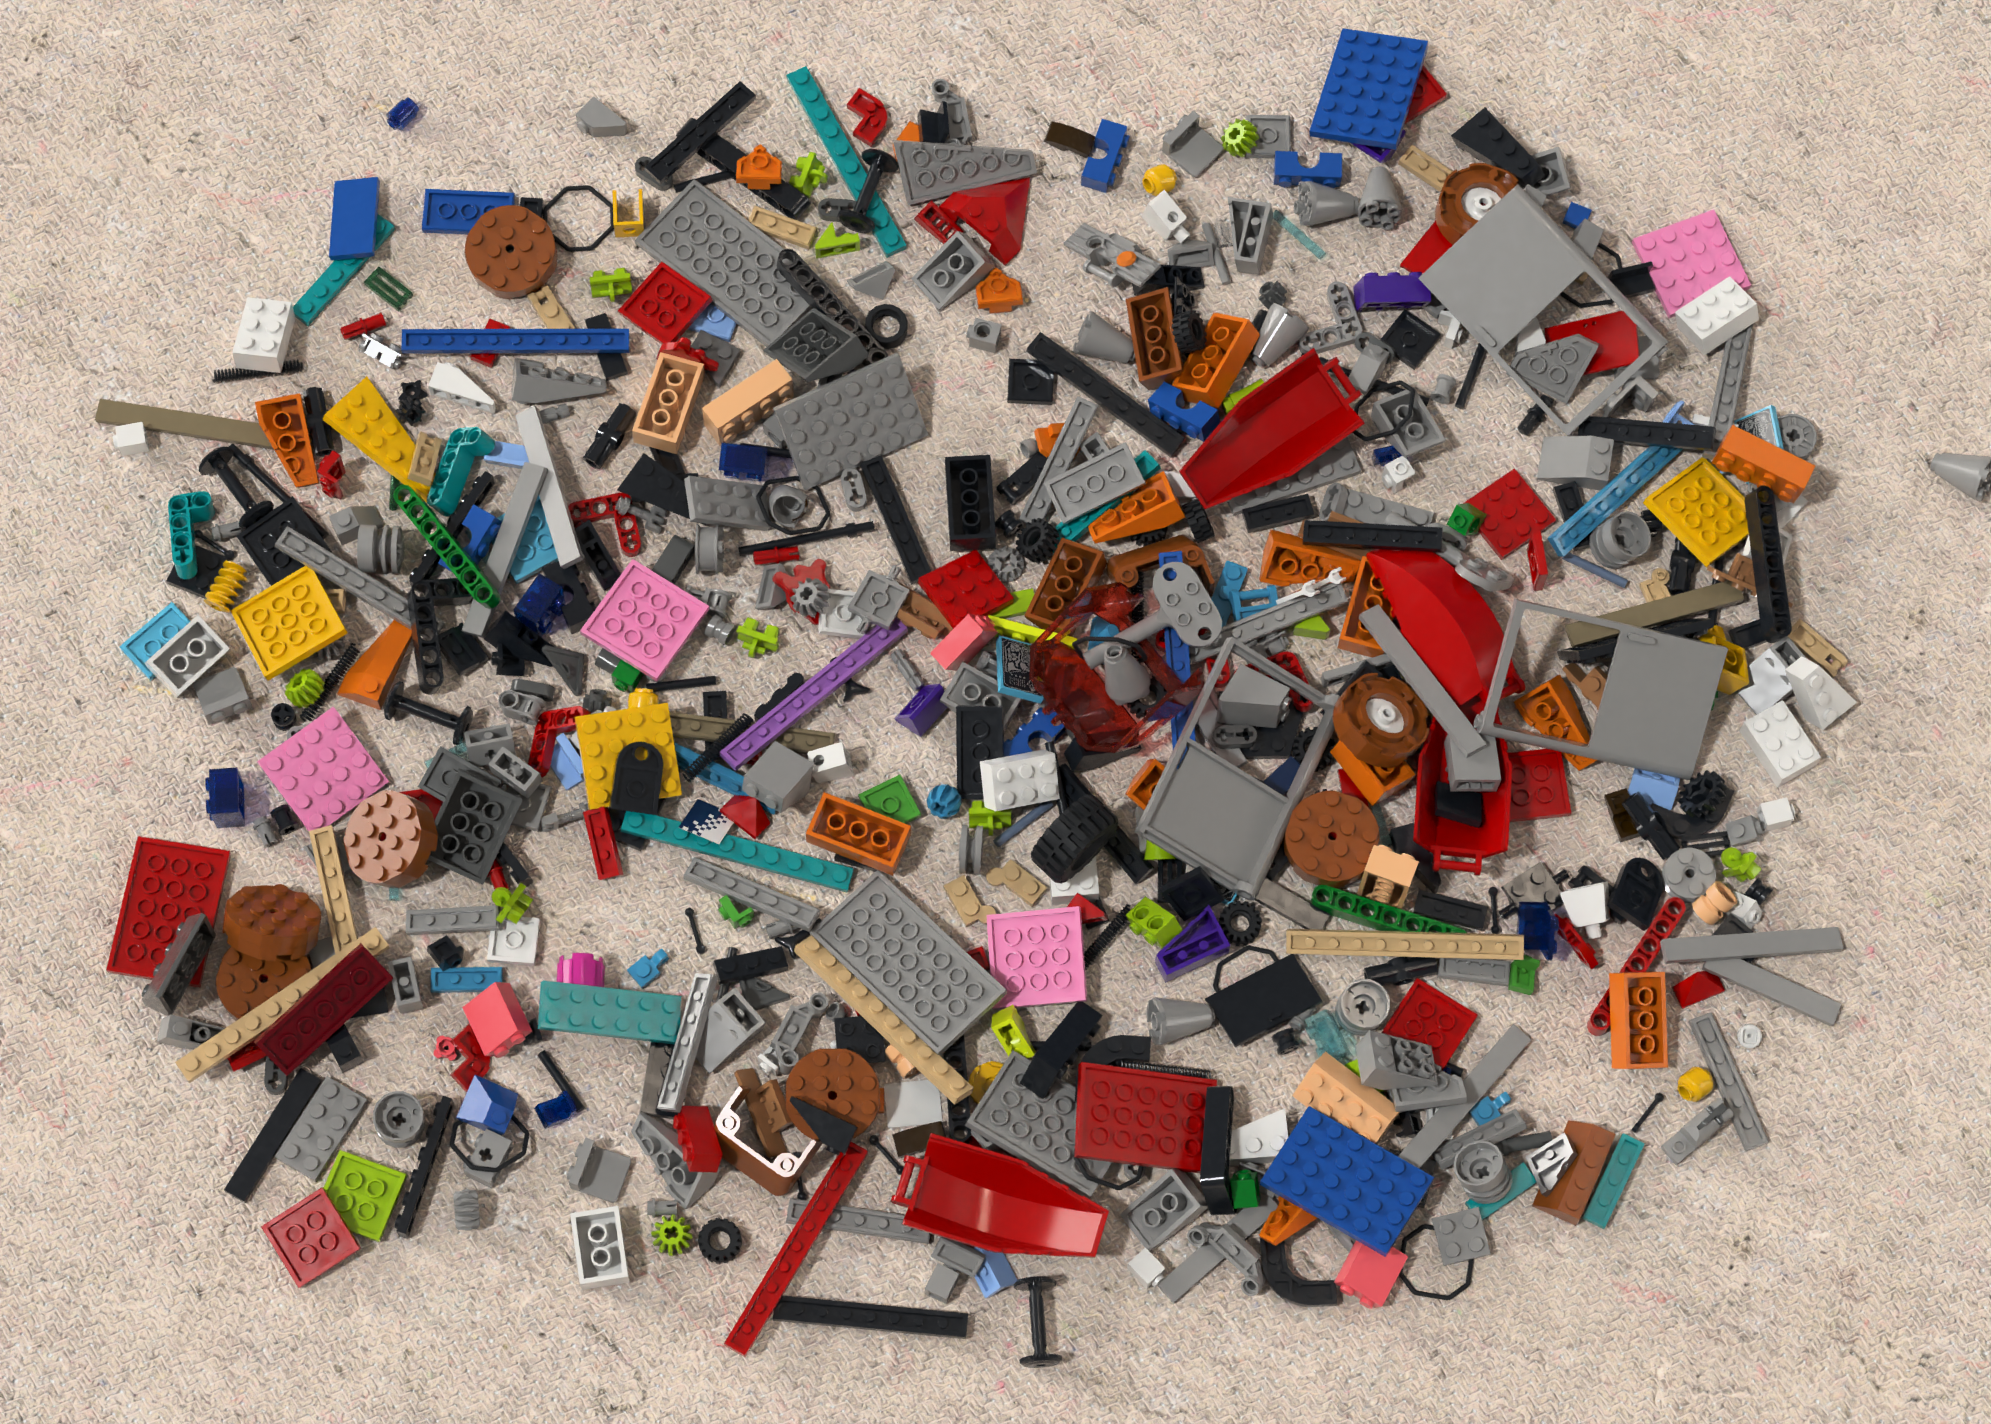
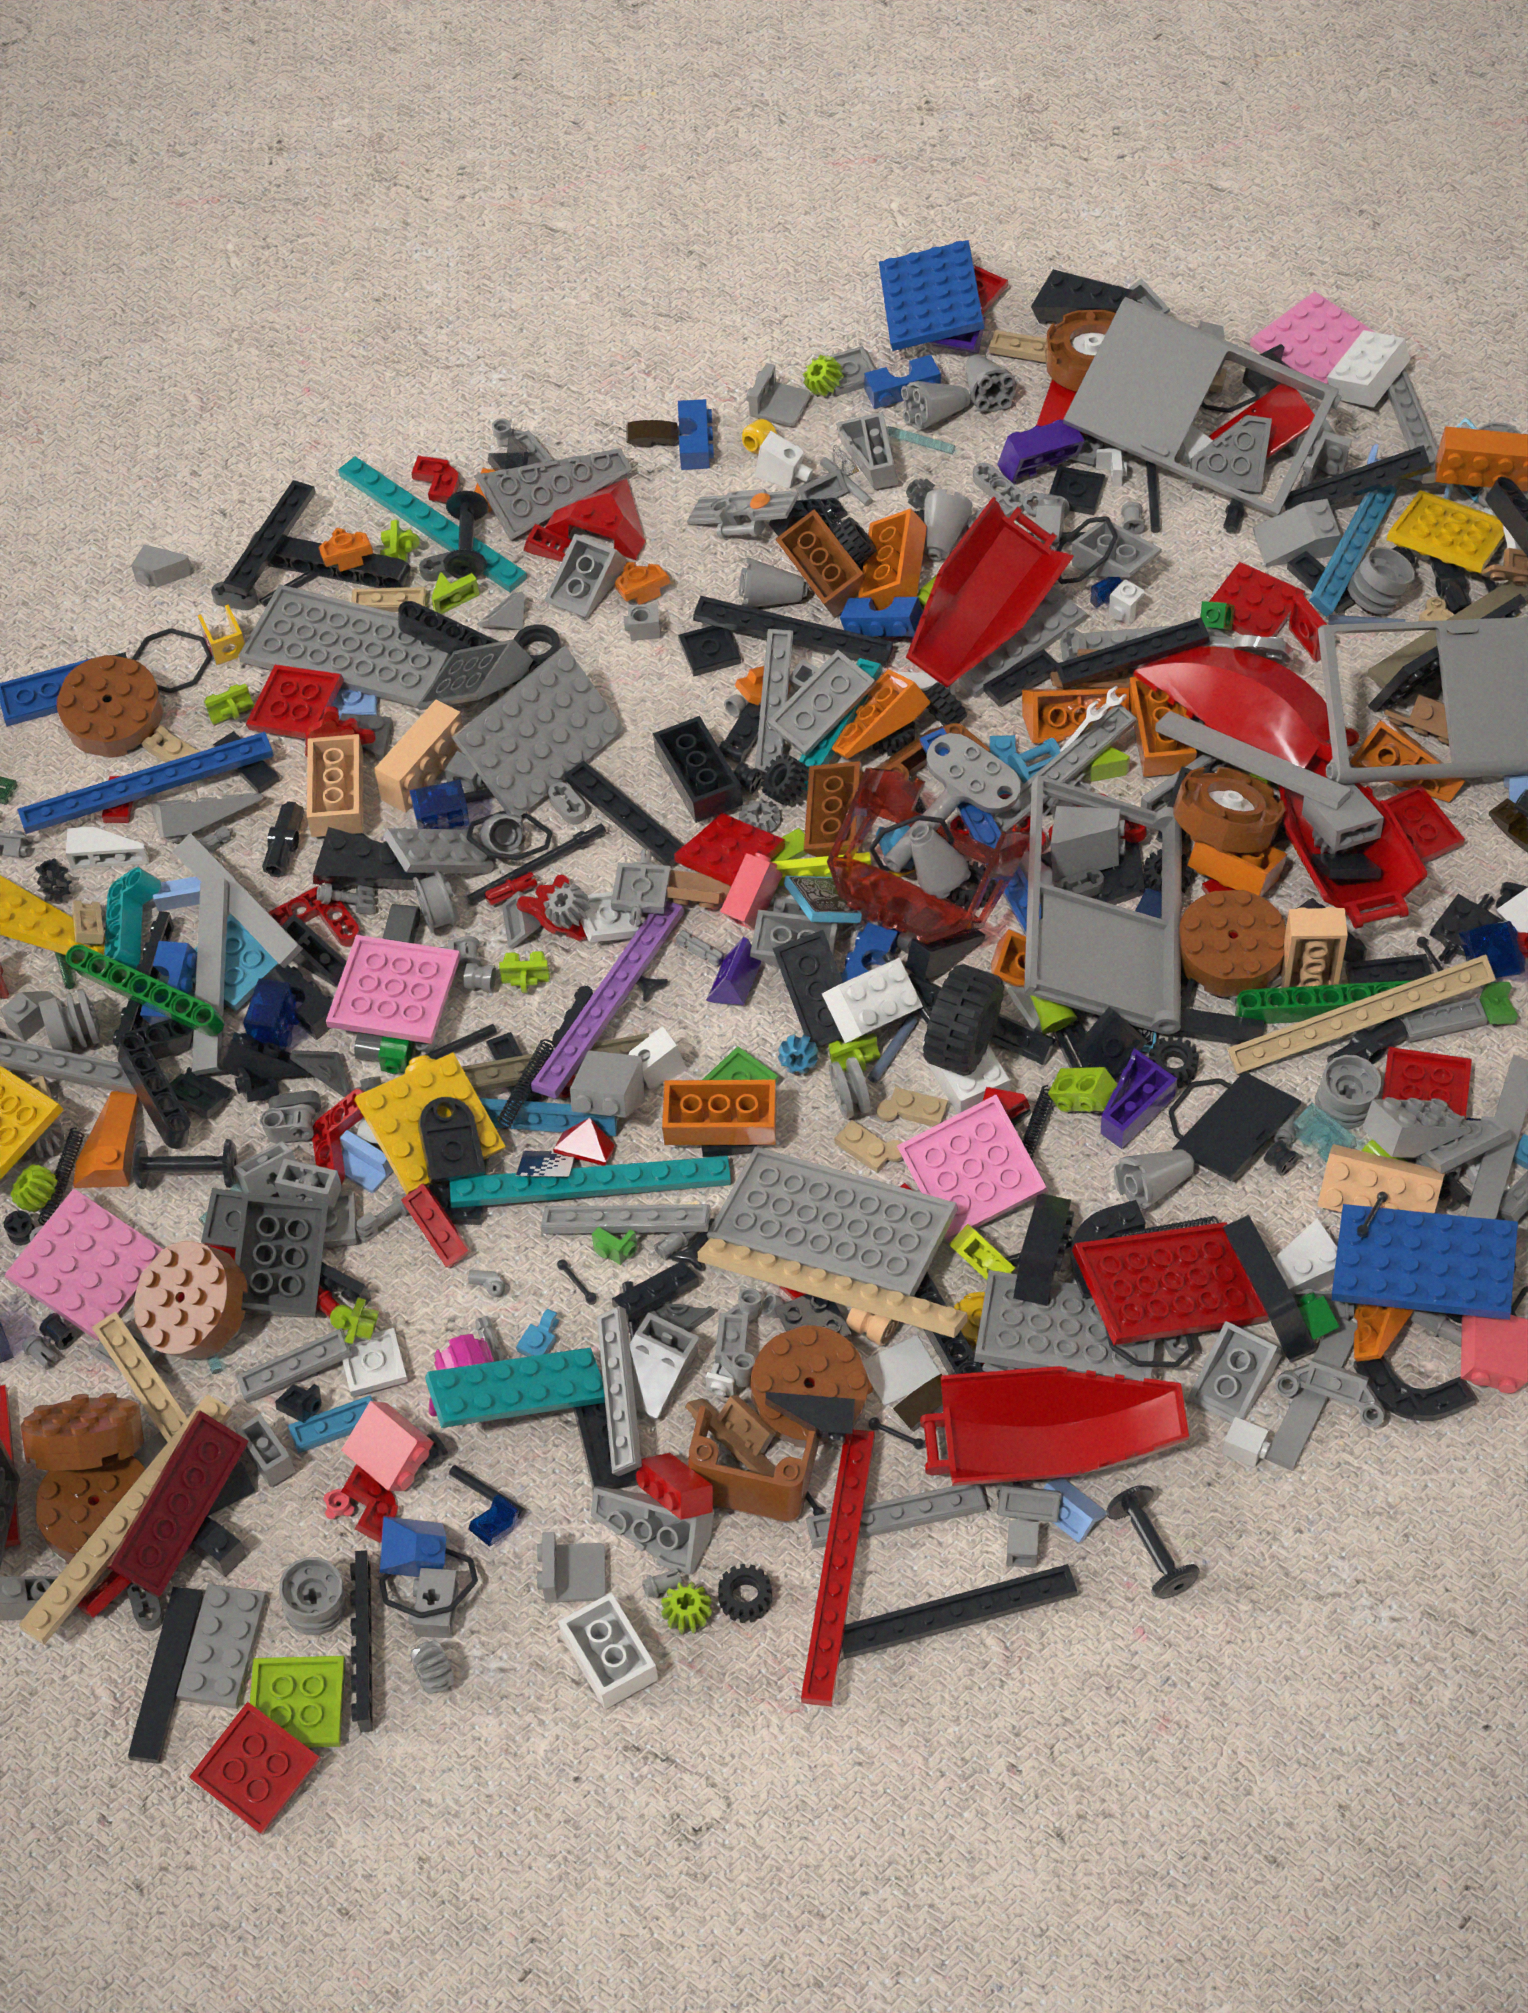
camera: 15 degrees left, 15 degrees down
none -> light grey arm [468,1270,505,1297]
none -> light grey axle [475,1316,504,1361]
none -> black hinge [1357,1191,1388,1237]

